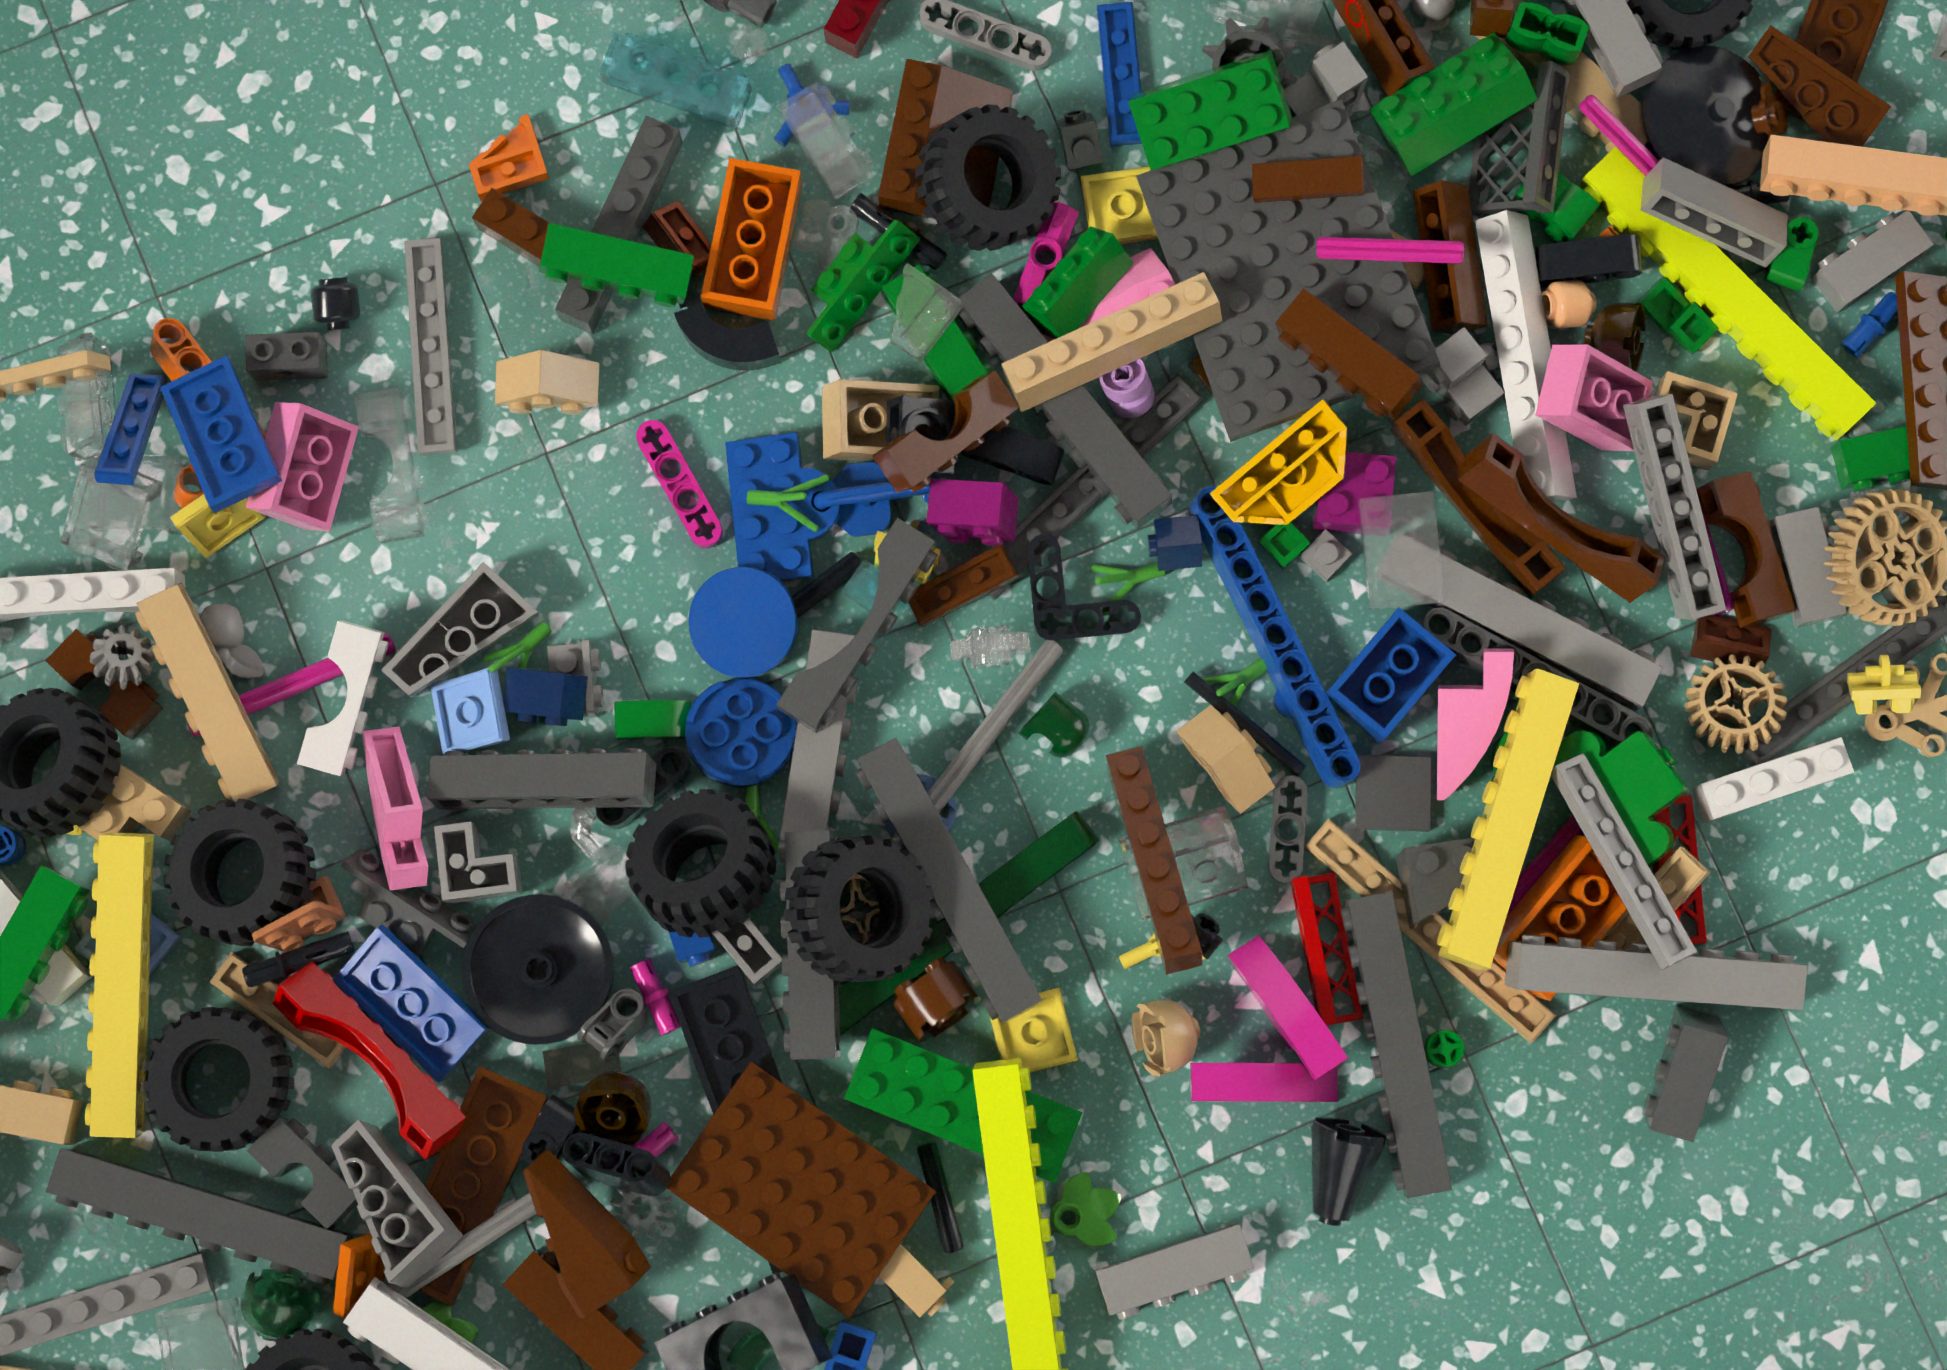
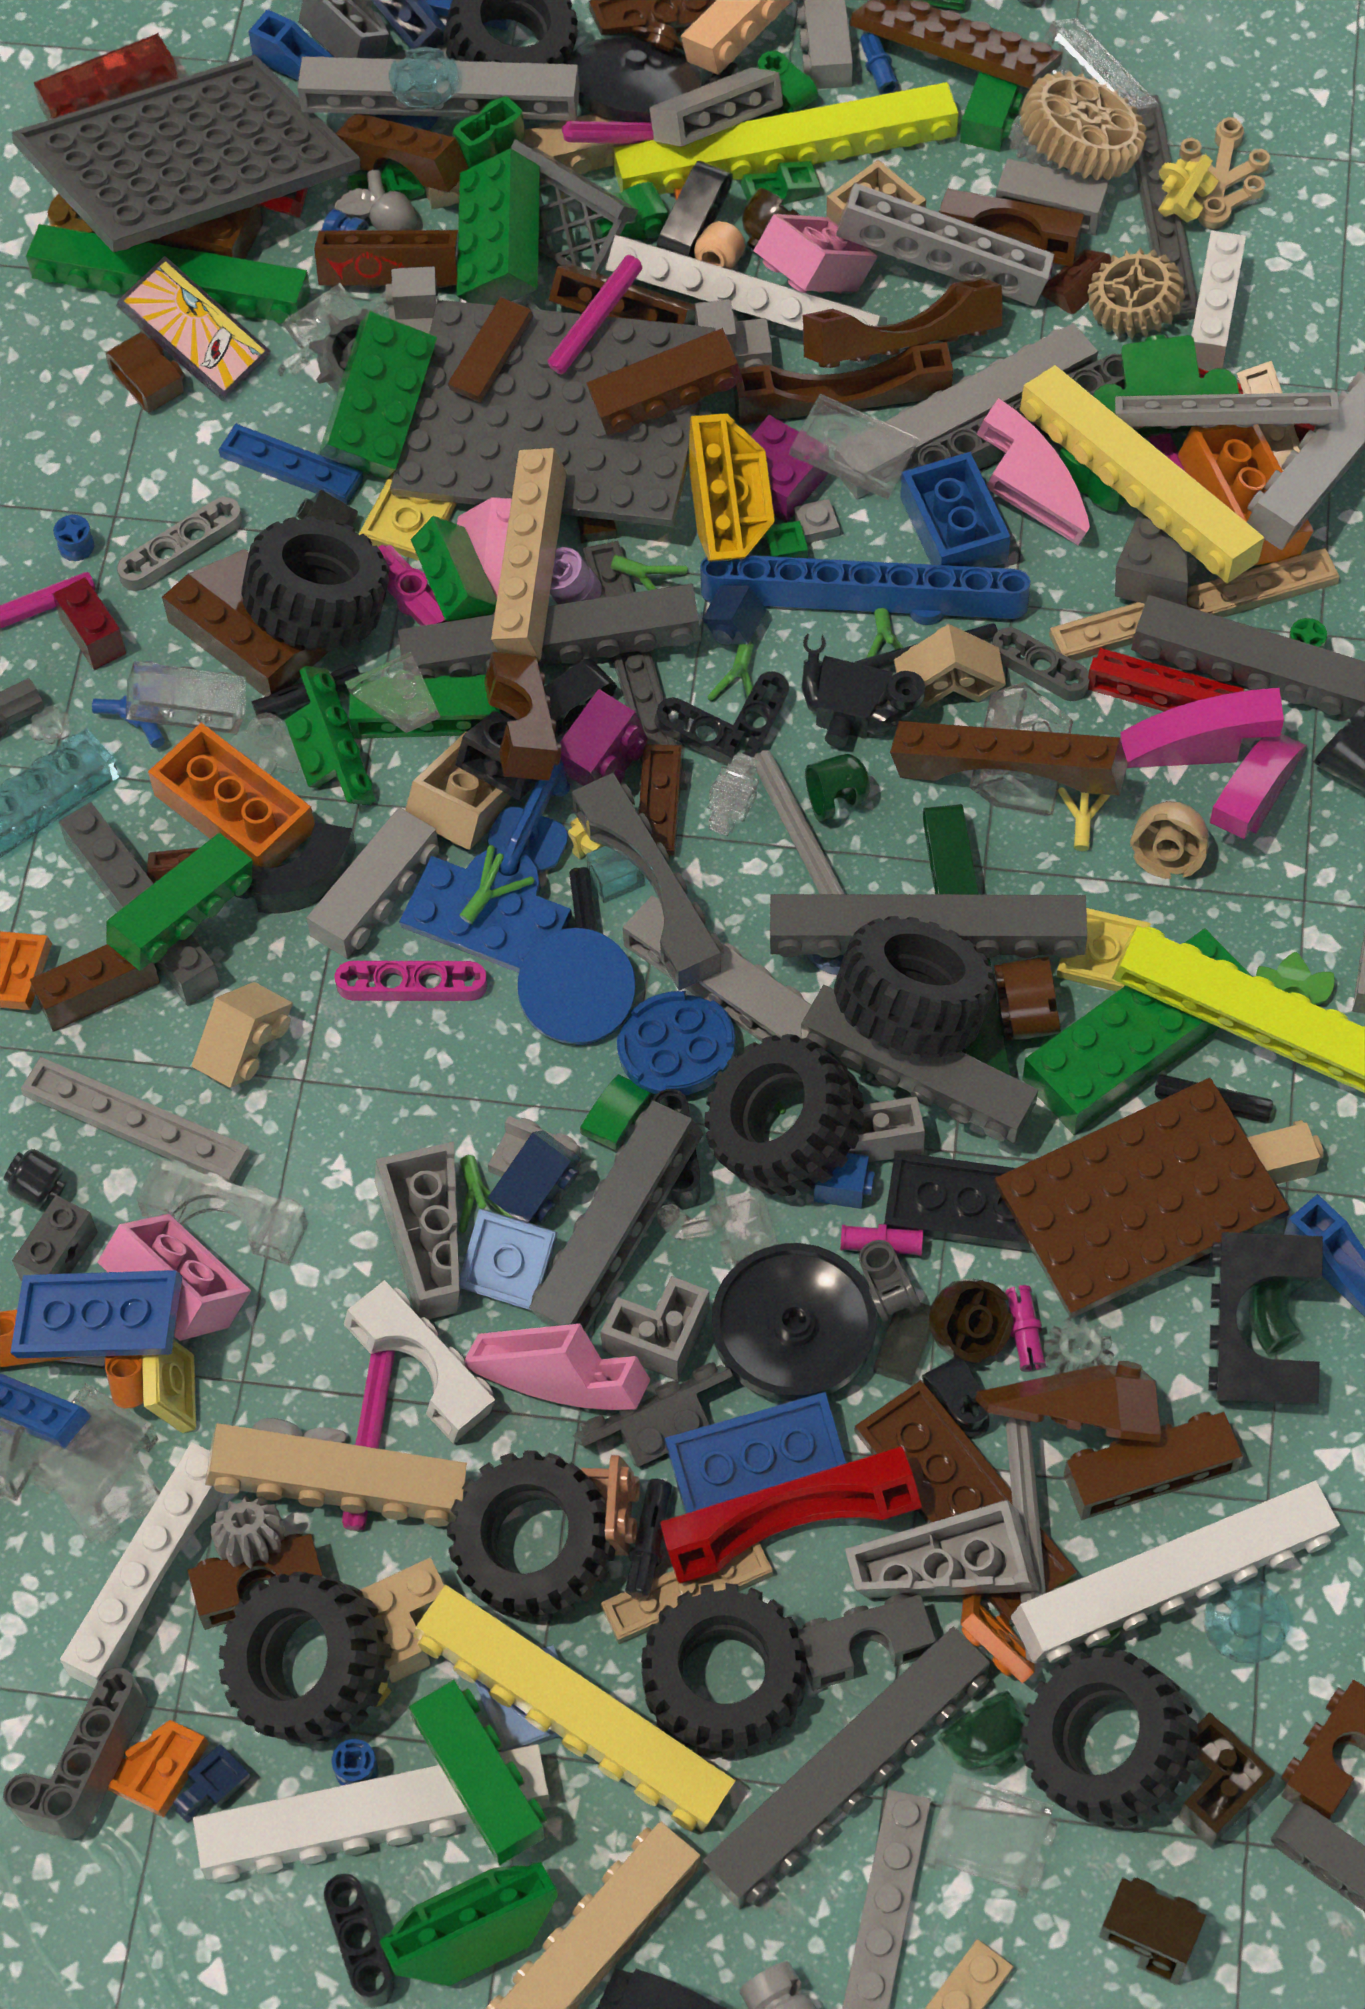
camera: 60 degrees left, 20 degrees down
black beam [562,1132,671,1196] -> none
dark grey tile [1355,755,1431,832] -> none
none -> light grey brick [306,807,439,959]
none -> bright green plant [610,555,688,590]
none -> black torso [801,633,926,748]

